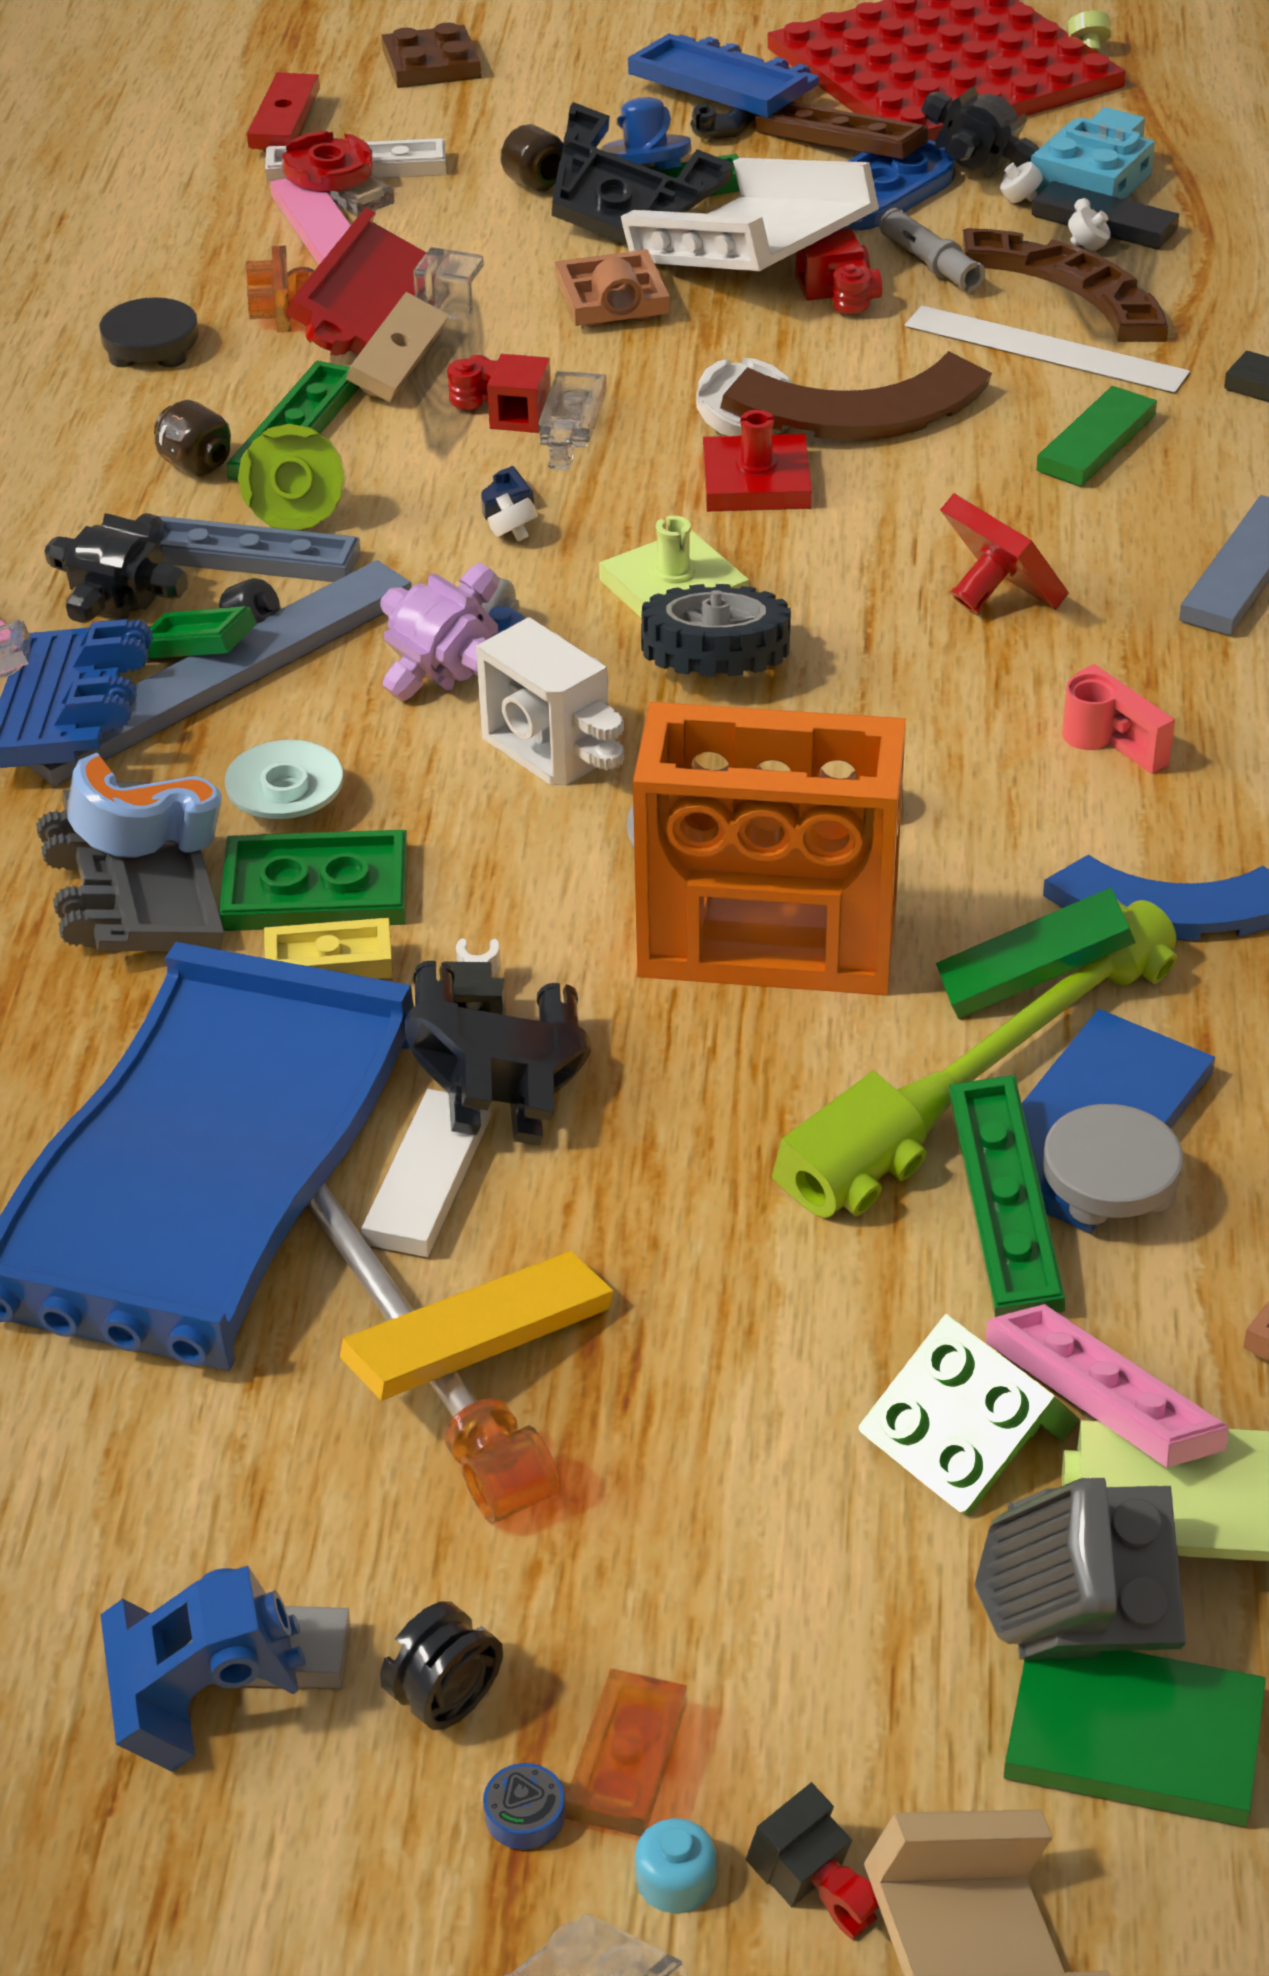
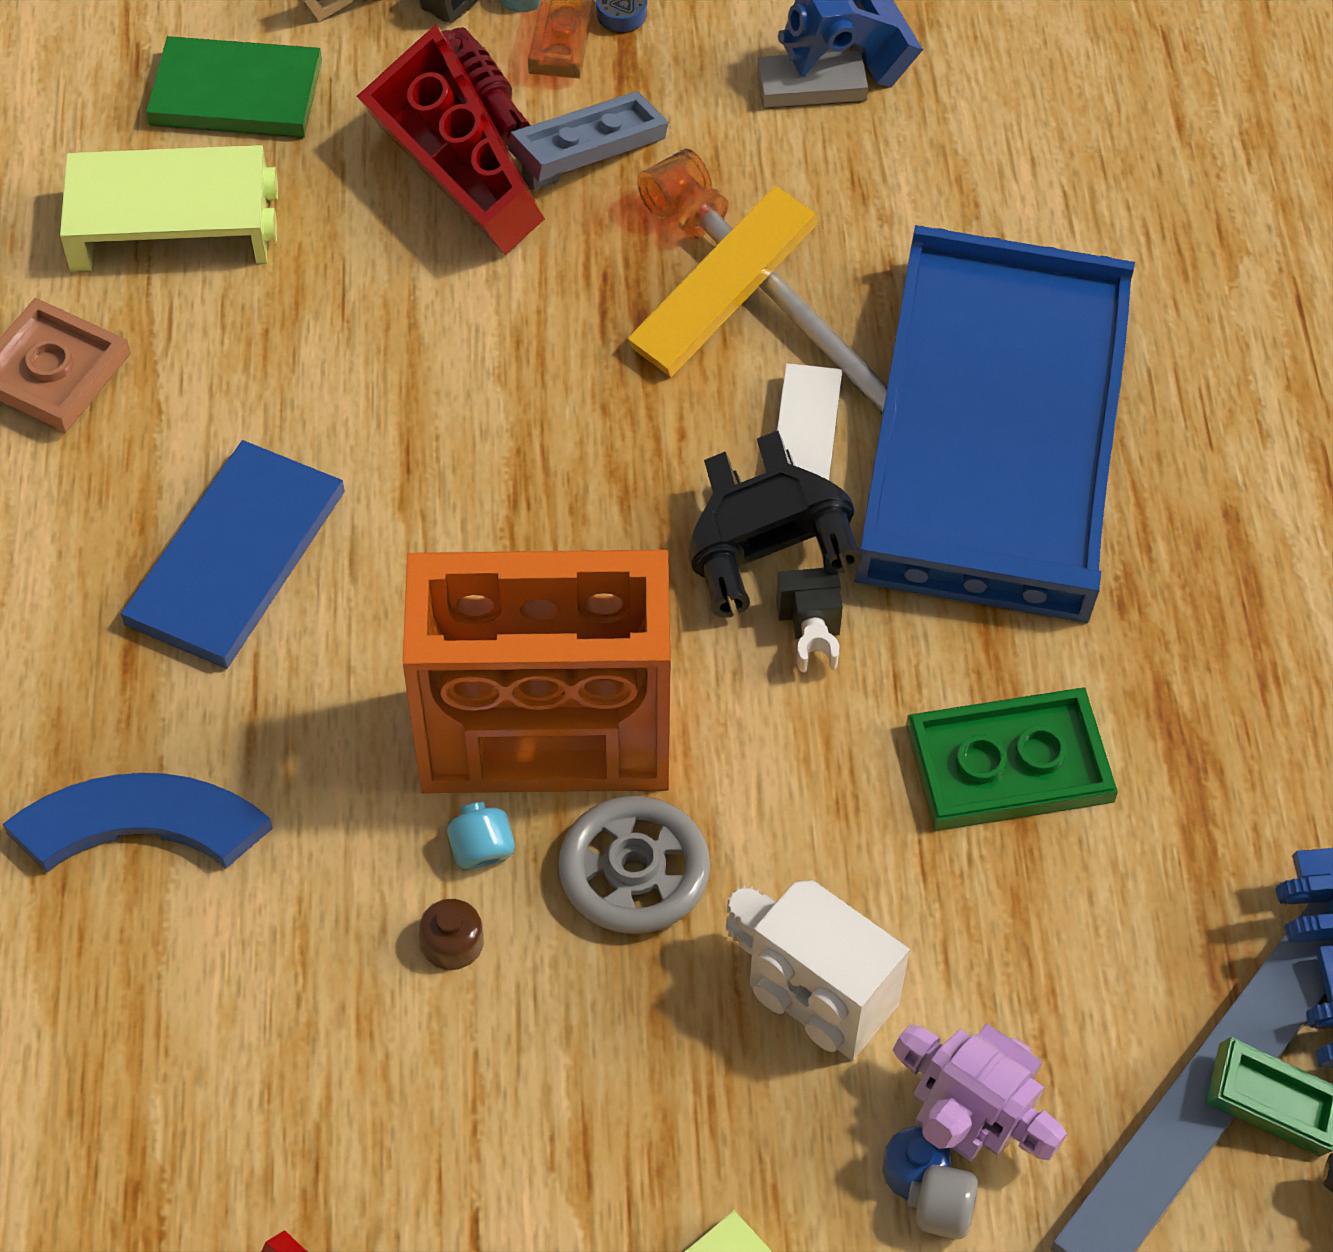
camera: 170 degrees right, 15 degrees up
dark grey hinge [36,782,224,951] -> none
light blue animal [67,753,222,858] -> none
black piece [219,578,281,623] -> none
light aqua dish [225,740,343,819] -> none
light yellow plate [264,918,393,979] -> none
black wheel [380,1601,503,1730] -> none
black wheel [641,584,791,677] -> none
lime bar [771,900,1178,1218] -> none
bracket [859,1314,1080,1515] -> none
green tile [936,887,1136,1019] -> none
green tile [949,1075,1065,1317] -> none
dark grey piece [974,1478,1186,1660] -> none
bright pink tile [986,1304,1229,1468] -> none
light grey tile [1043,1104,1183,1225] -> none
coral plate [1062,664,1175,774] -> none
none -> red wedge [357,24,545,255]
none -> dark red hinge [441,27,531,146]
none -> sand blue hinge [507,91,669,190]

